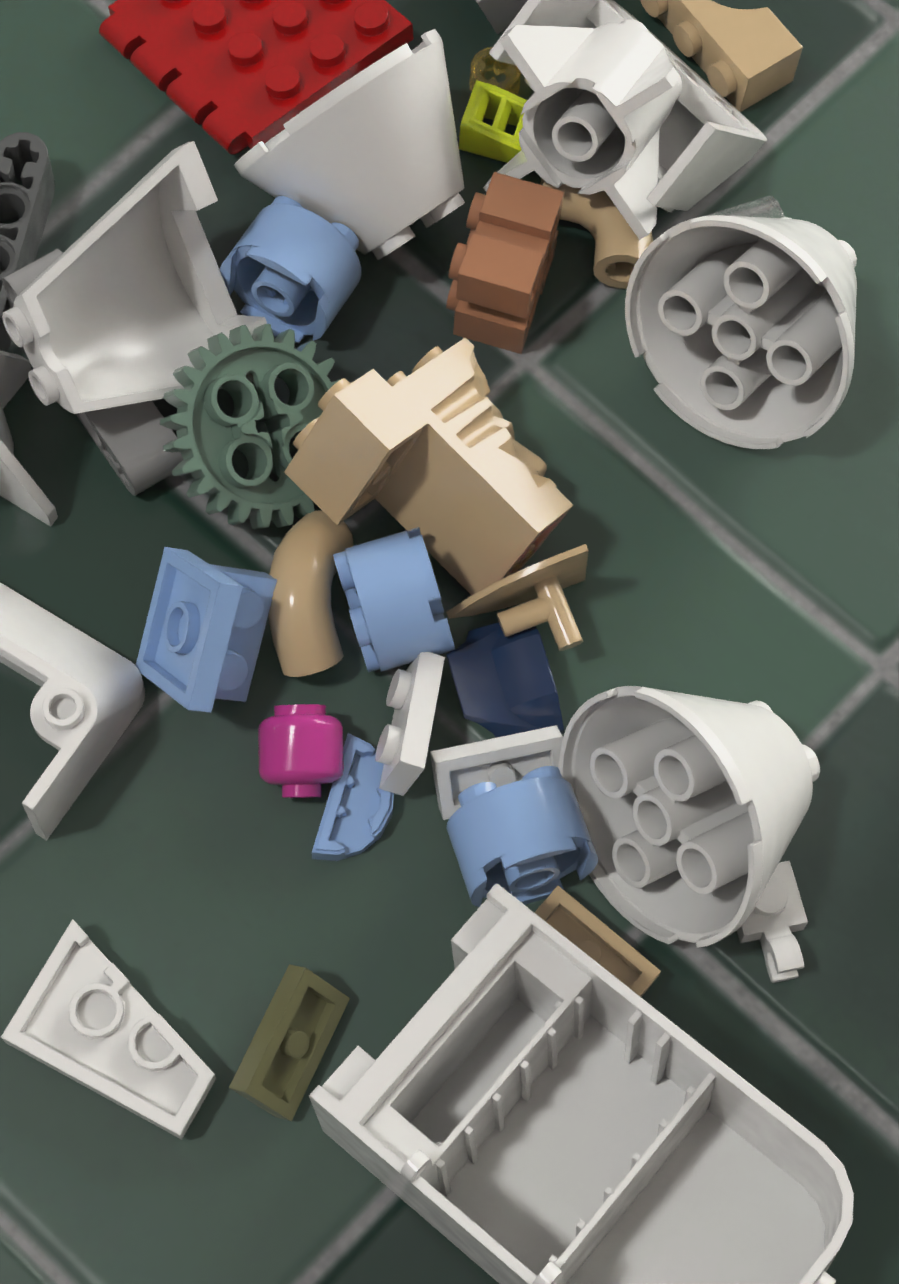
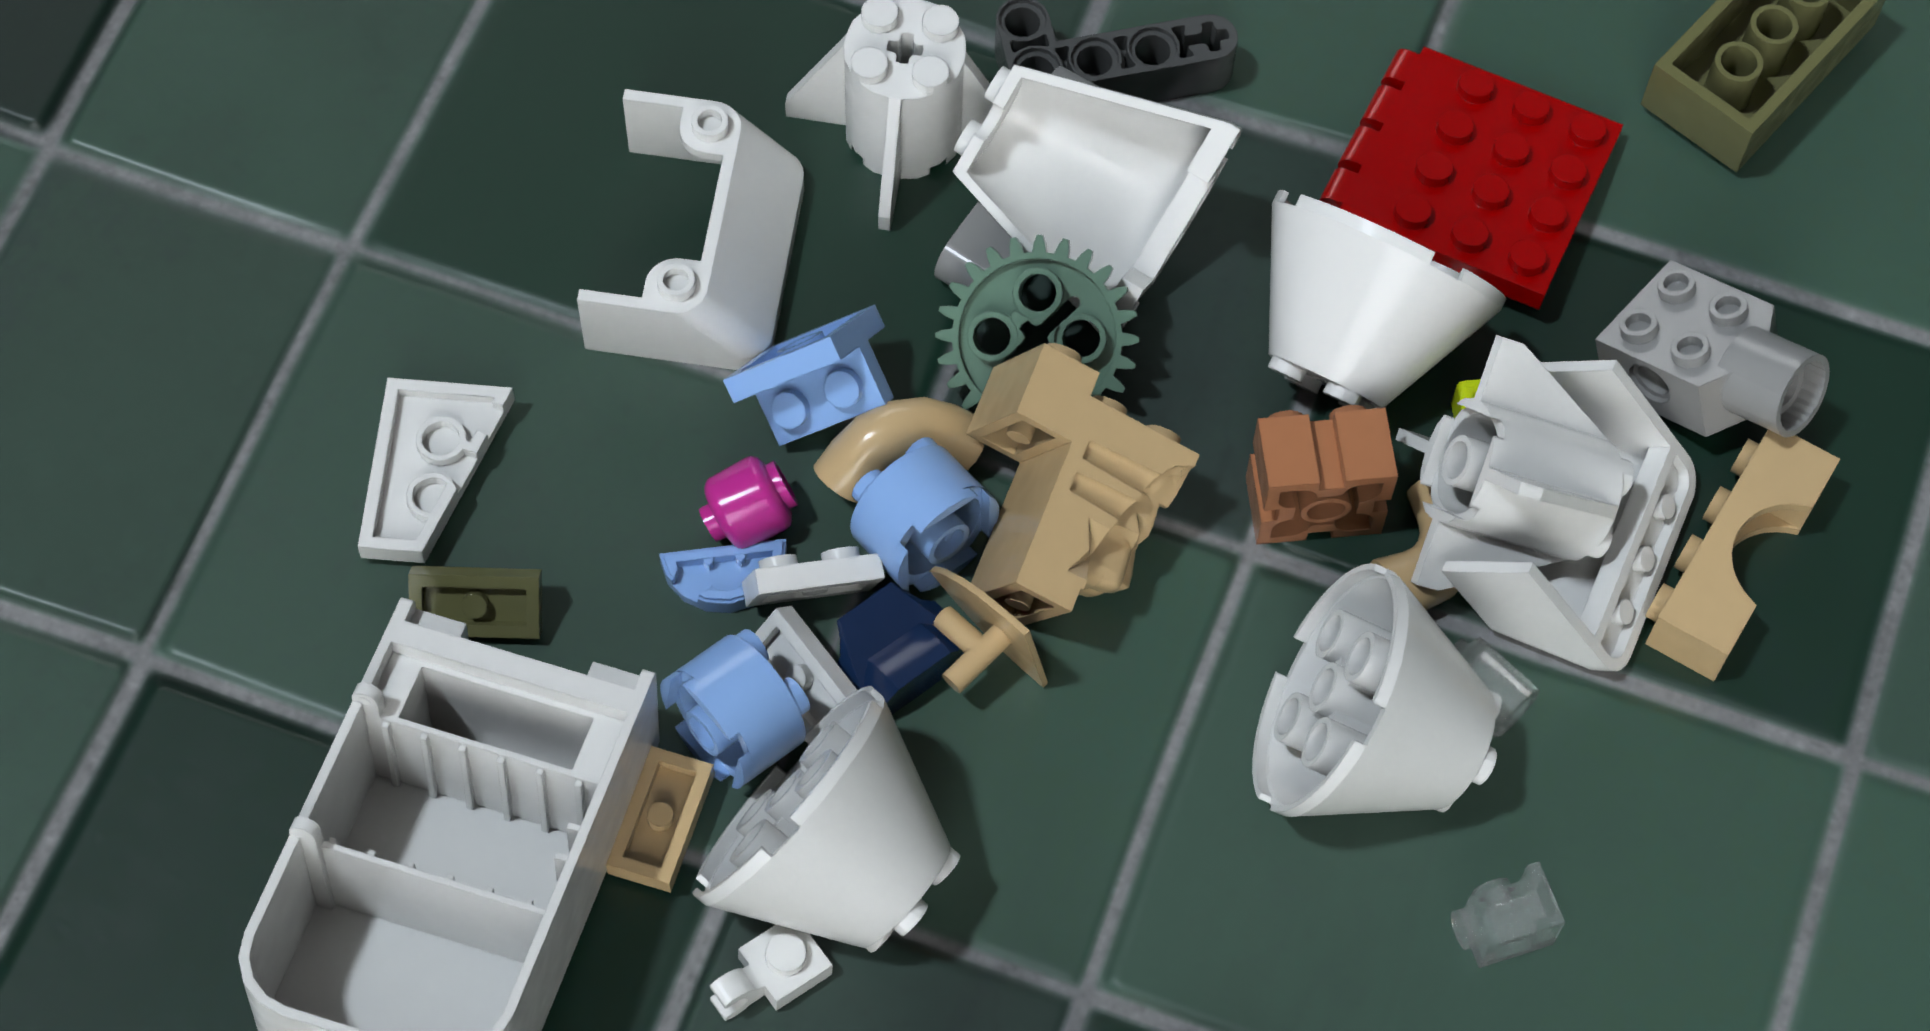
camera: 70 degrees right, 5 degrees down
light blue brick [220,196,361,343] -> none

